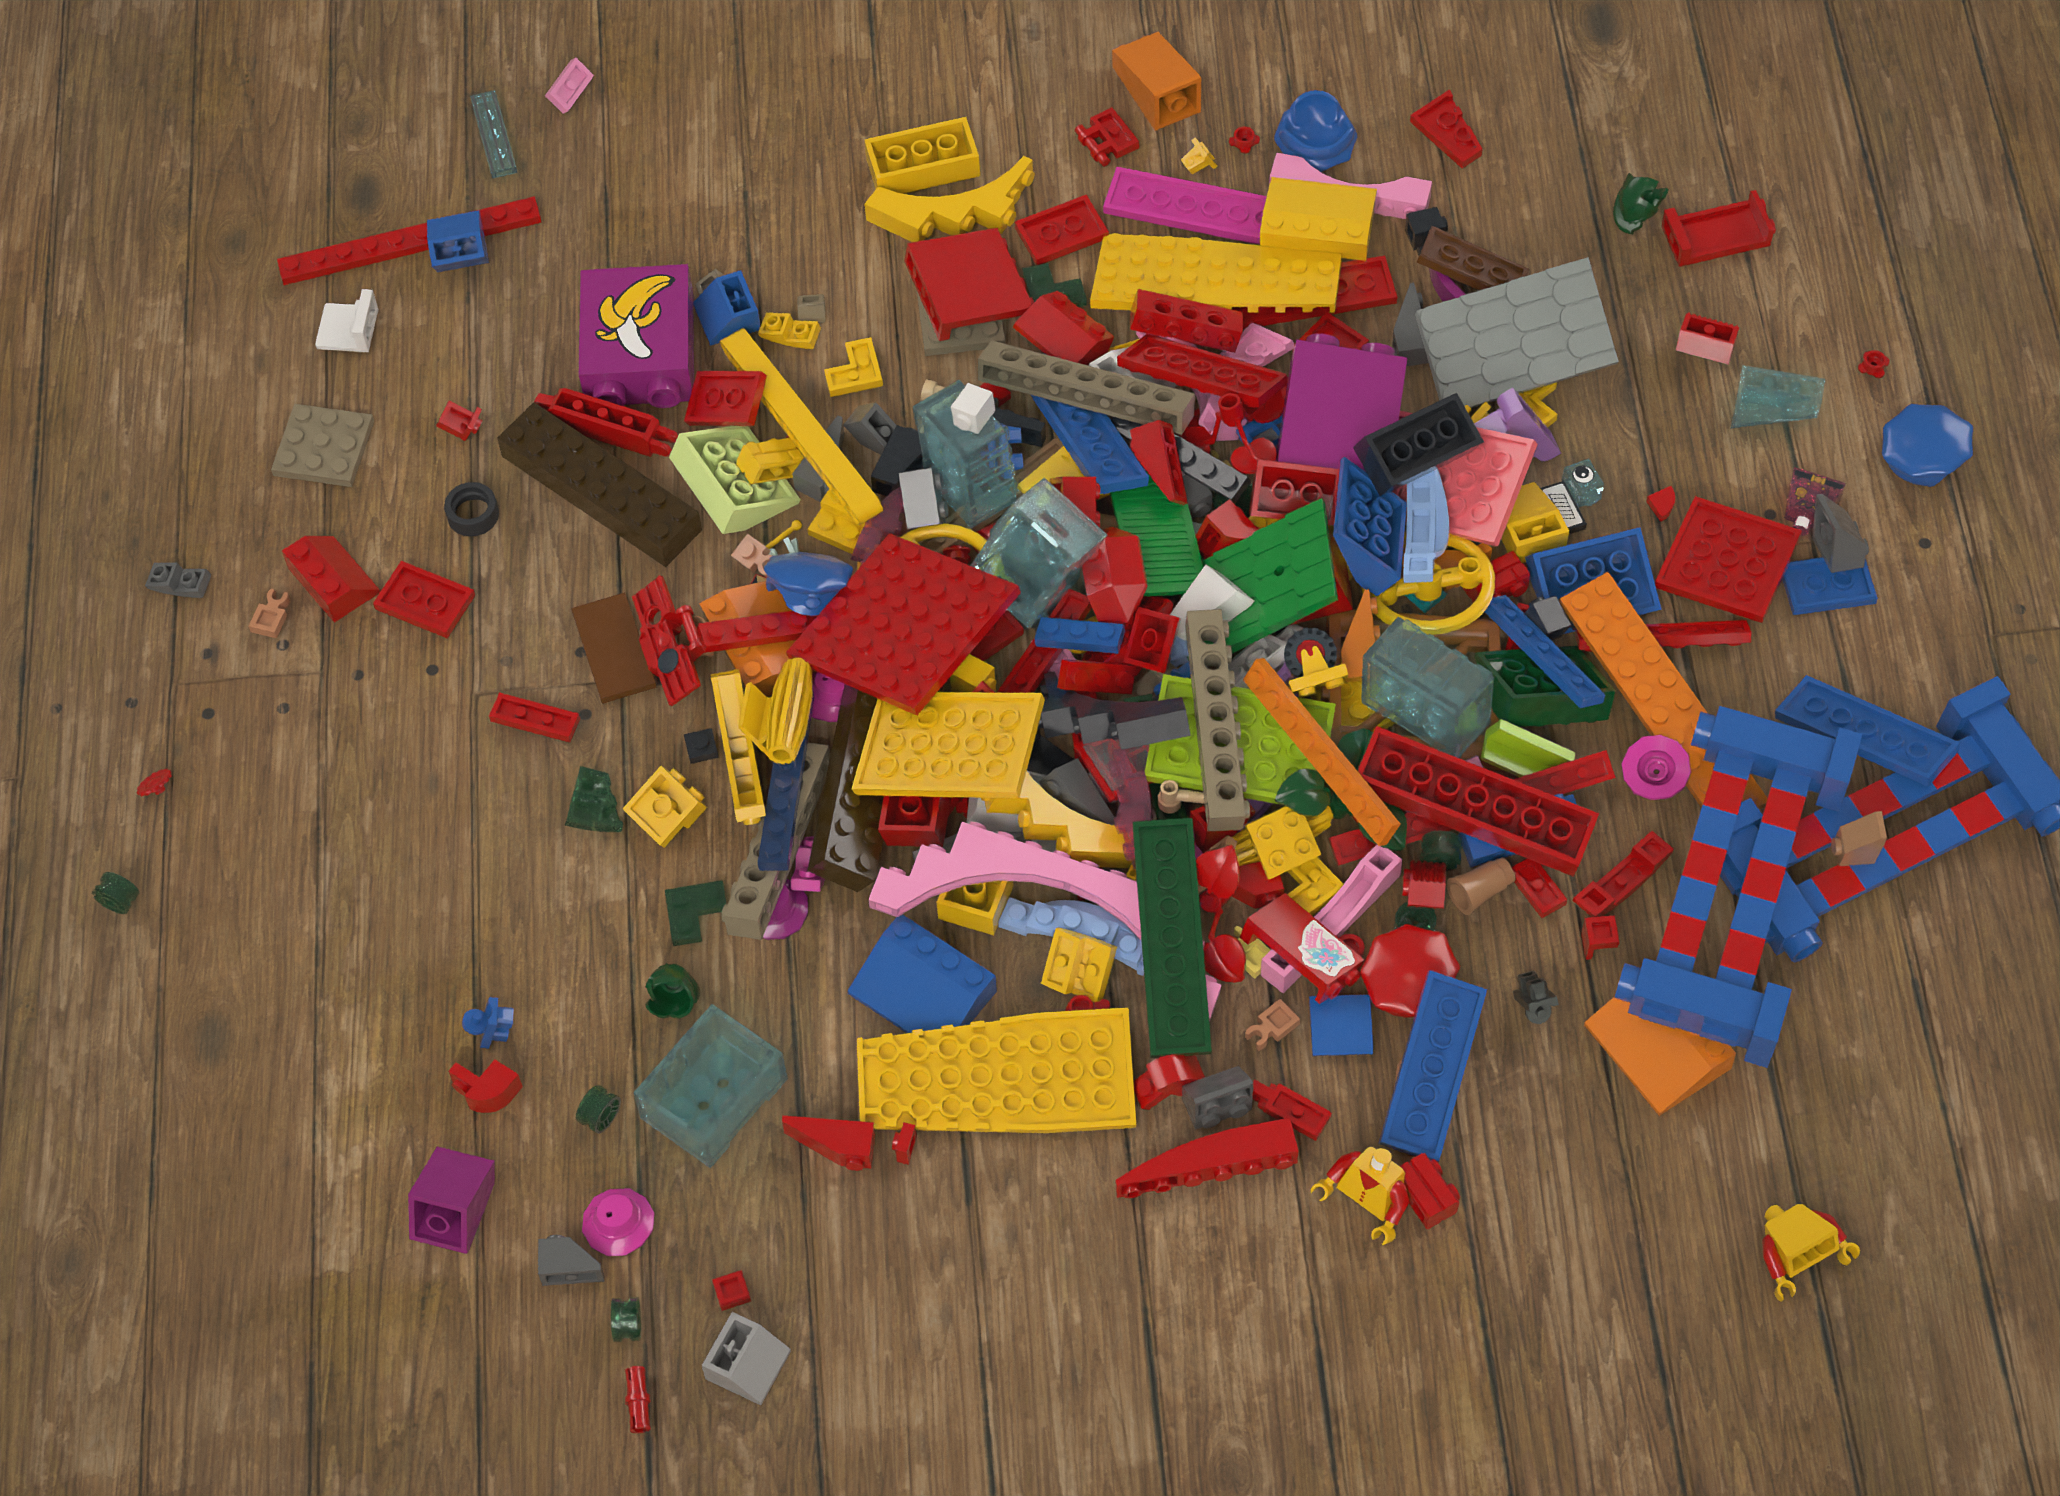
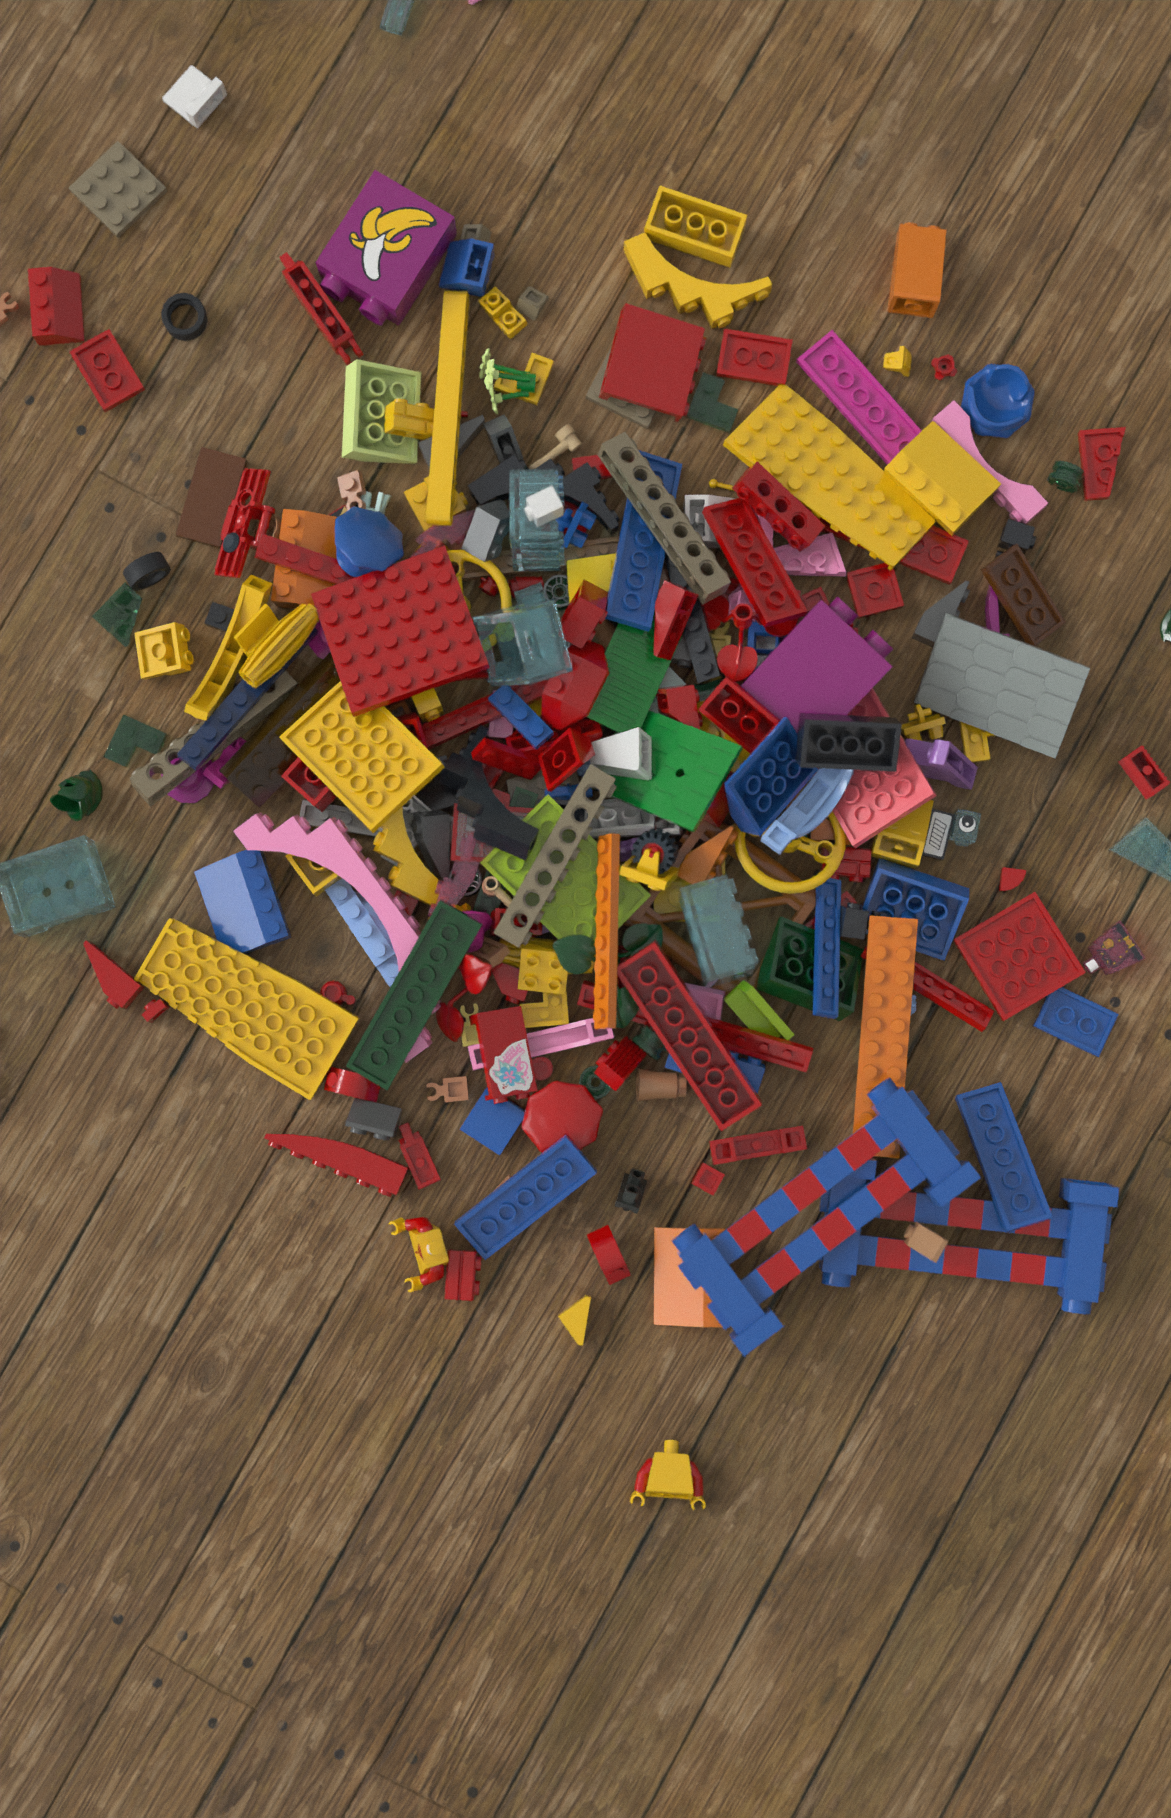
camera: 30 degrees right, 25 degrees up
red plate [277,196,542,285] -> none
blue slope [427,210,489,273] -> none
red bracket [436,400,482,441] -> none
red plate [489,692,580,743] -> none
dark brown brick [497,402,702,567] -> none
red plate [684,371,767,426] -> none
yellow hinge [766,520,802,549] -> none
red slope [1013,291,1115,366] -> none
yellow slope [1041,927,1117,1002] -> none
red plate [1074,107,1139,167] -> none
red plate [1511,859,1567,918] -> none
dark pink hat [1622,735,1691,800] -> none
dark grey slope [1812,494,1869,573] -> none
none -> black tyre [123,552,171,591]
none -> plant [479,349,536,414]
none -> yellow slope [558,1295,591,1346]
none -> red brick [587,1225,631,1285]
none -> clear green wheel [1047,461,1085,493]

